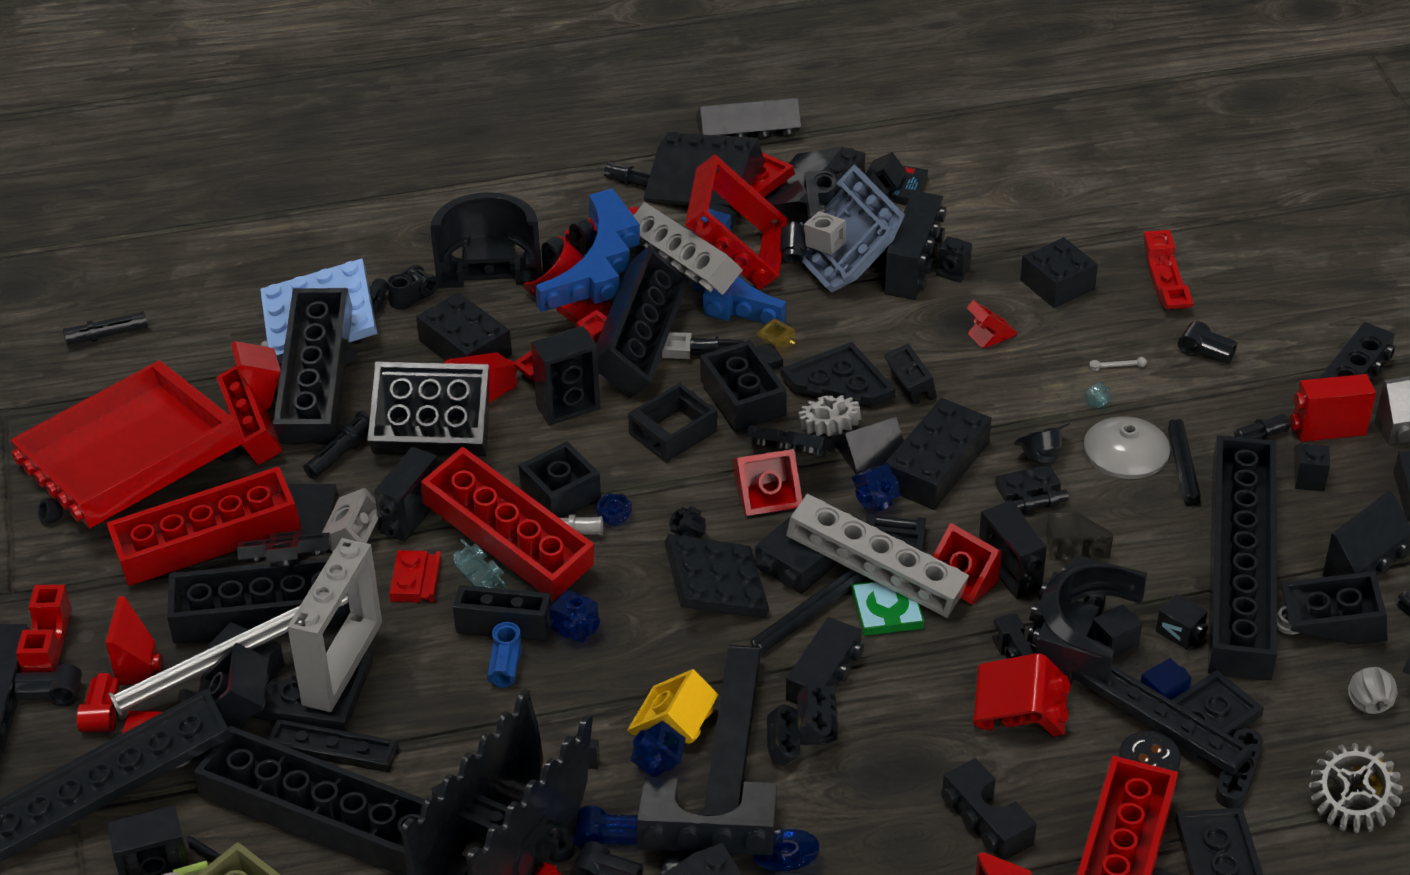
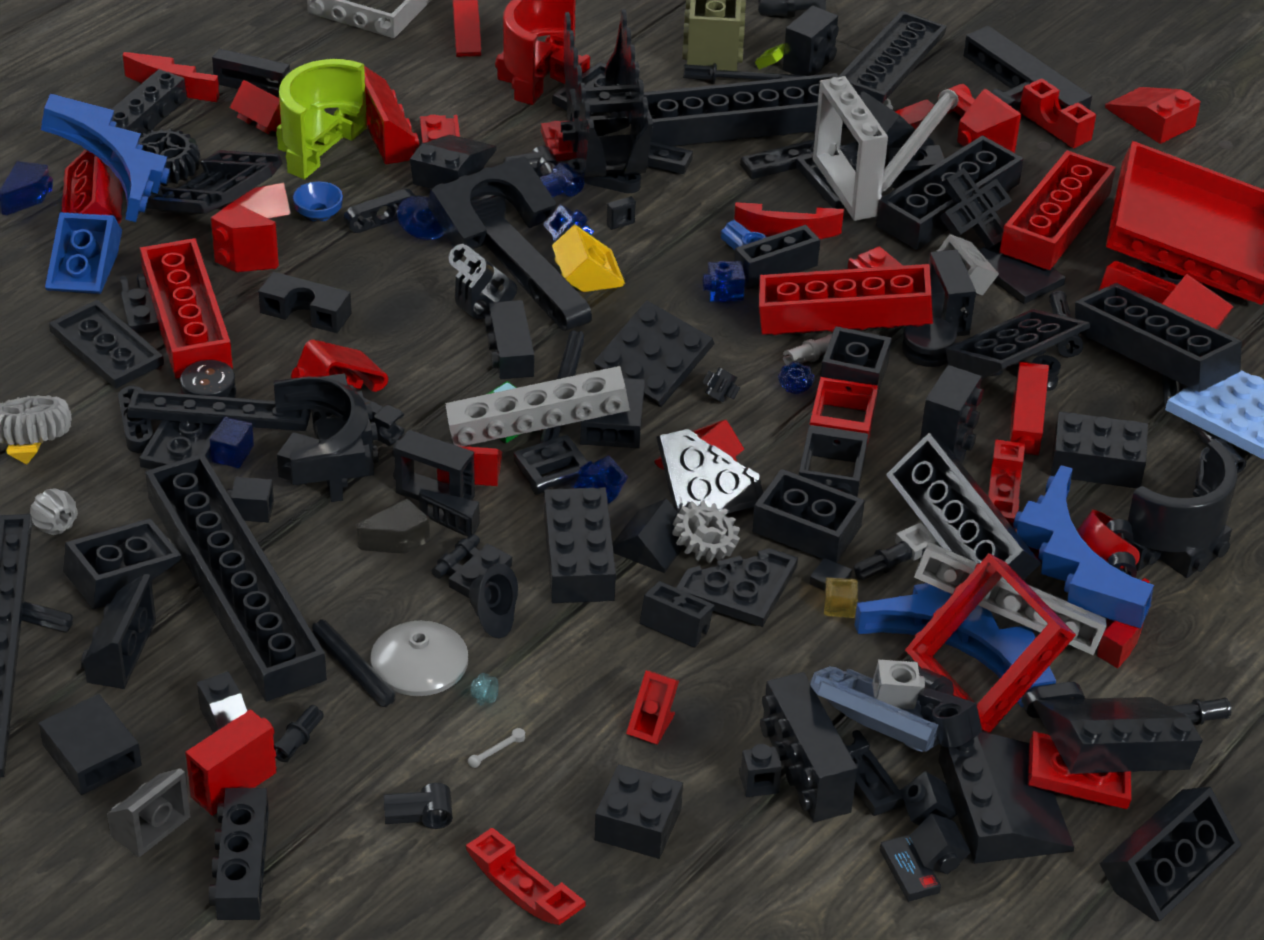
camera: 140 degrees right, 0 degrees up
none -> red slope [734,202,844,239]
none -> red window [810,377,878,452]

